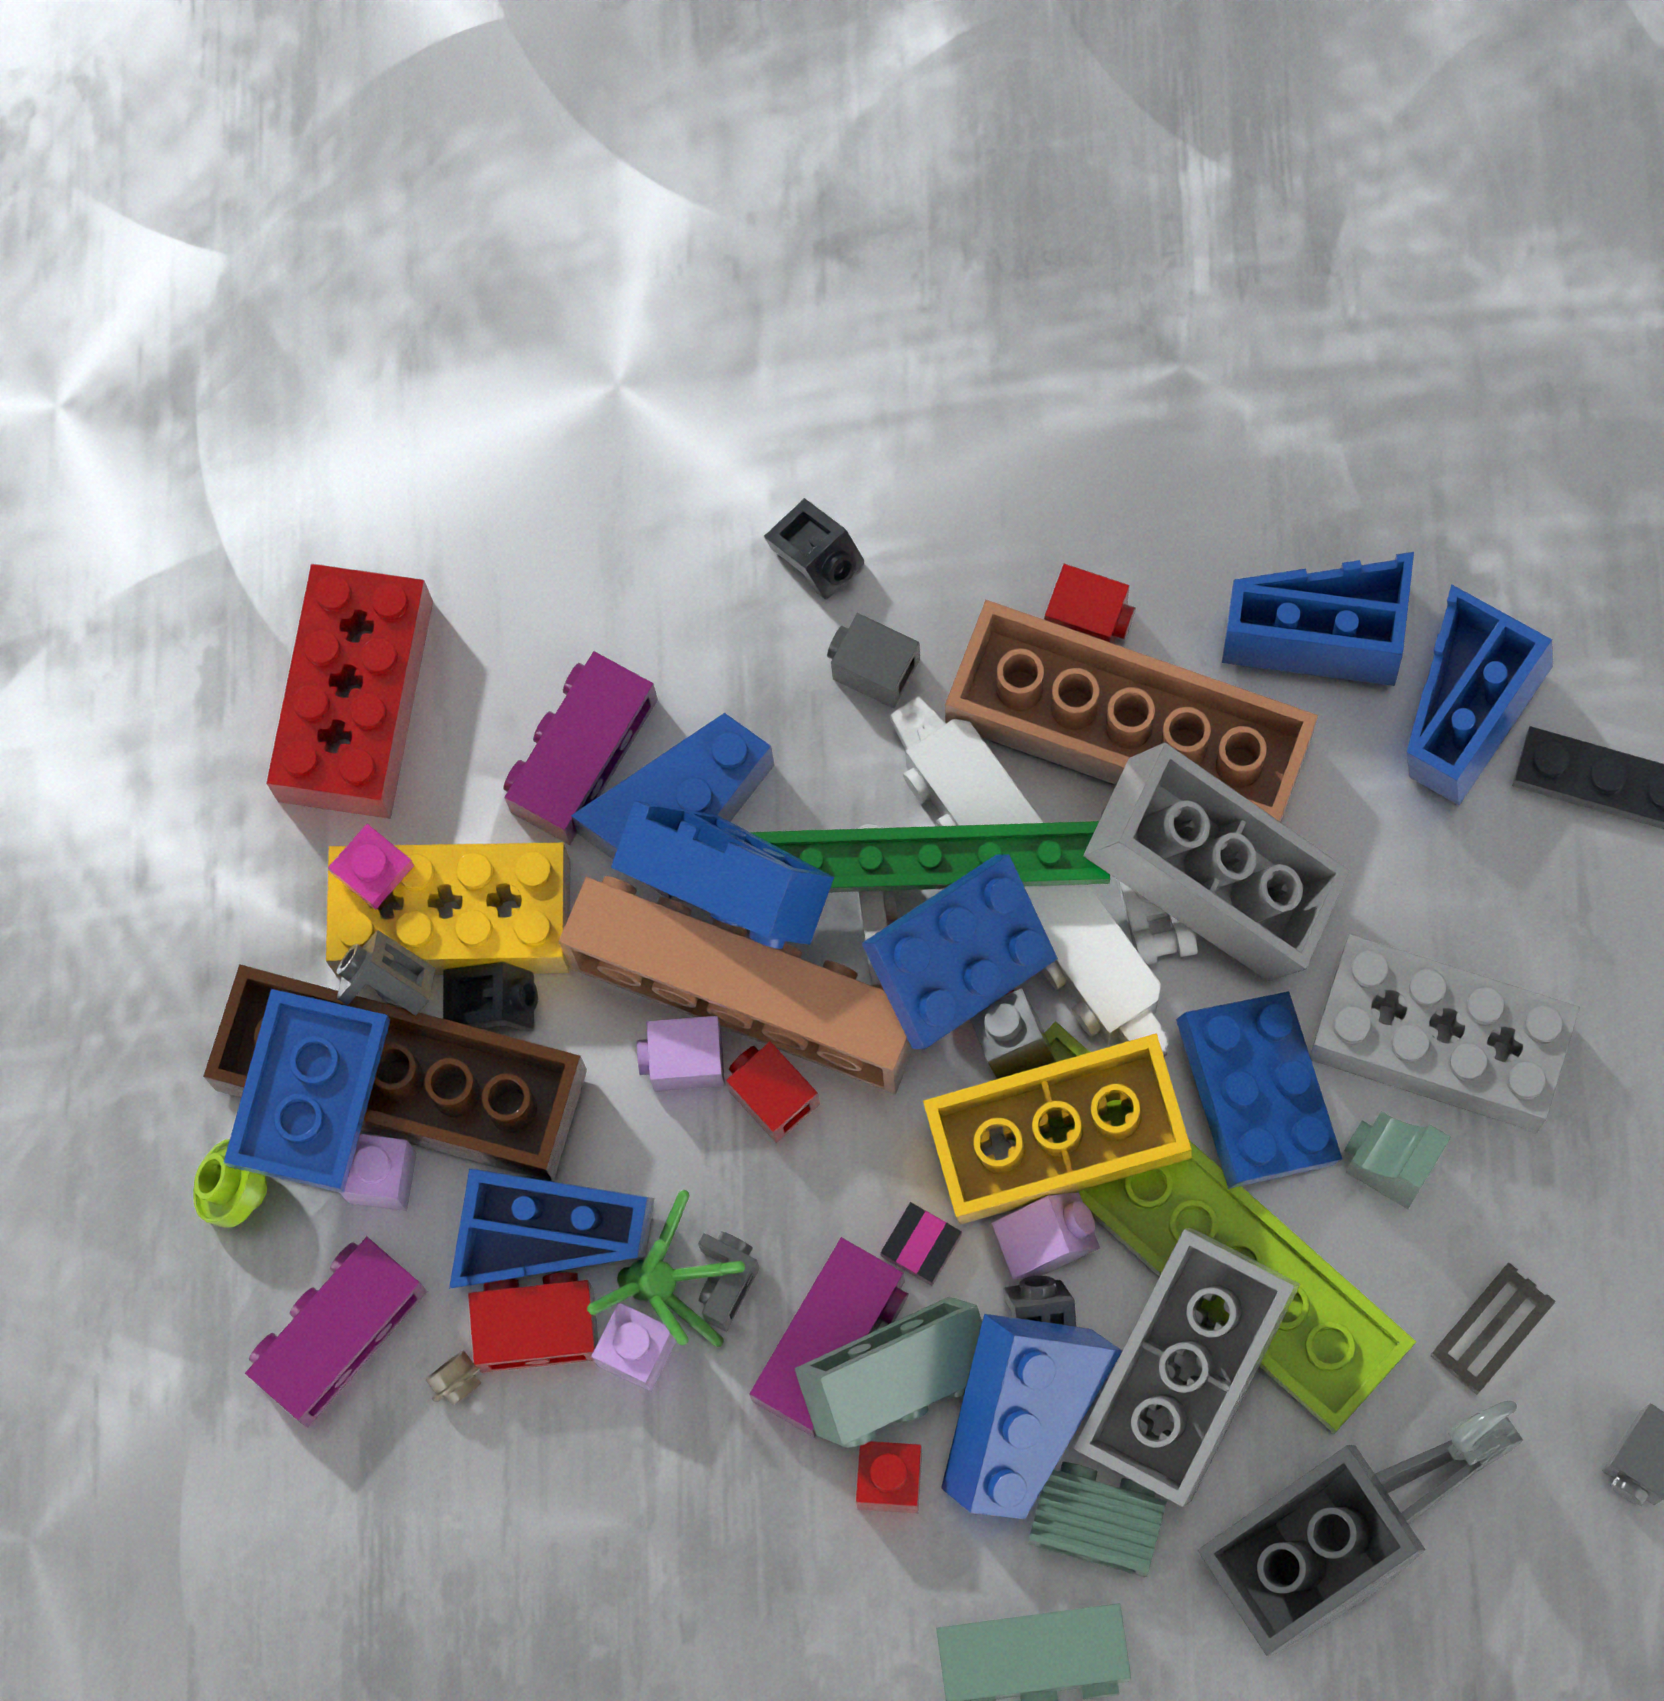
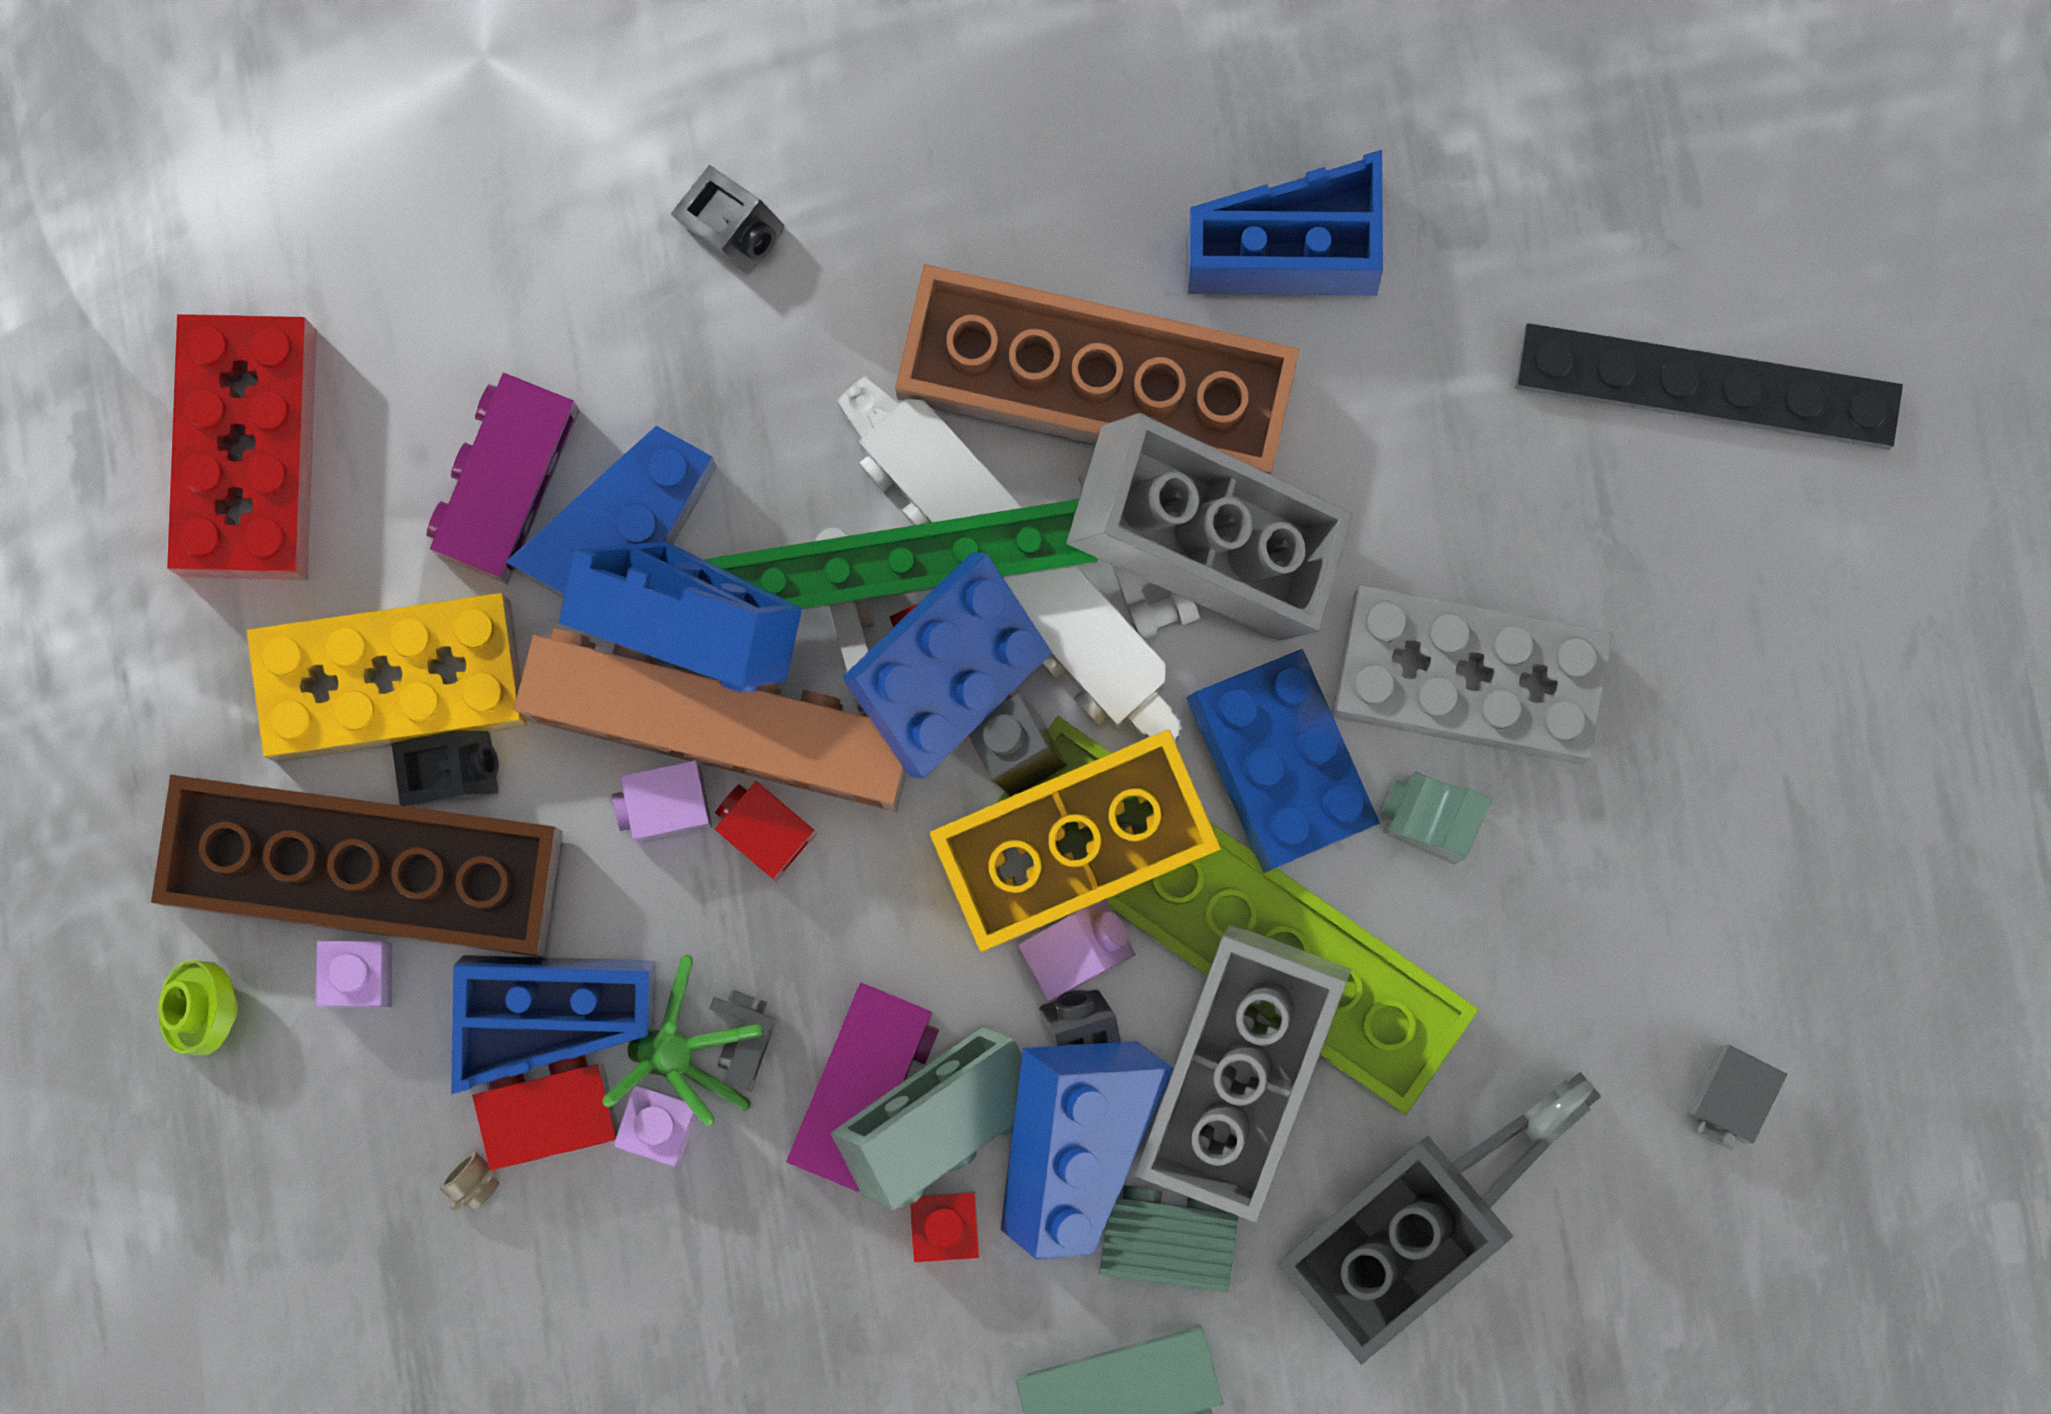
camera: 15 degrees left, 10 degrees up
blue plate [224,989,390,1193] -> none
magenta brick [245,1236,428,1428] -> none
dark pink plate [328,824,414,910] -> none
dark grey bracket [337,930,436,1016] -> none
dark grey brick [827,613,920,709] -> none
tile [880,1202,962,1286] -> none
red brick [1044,564,1136,644] -> none
blue wedge [1406,584,1553,805] -> none
clear smoke tile [1430,1262,1556,1395] -> none

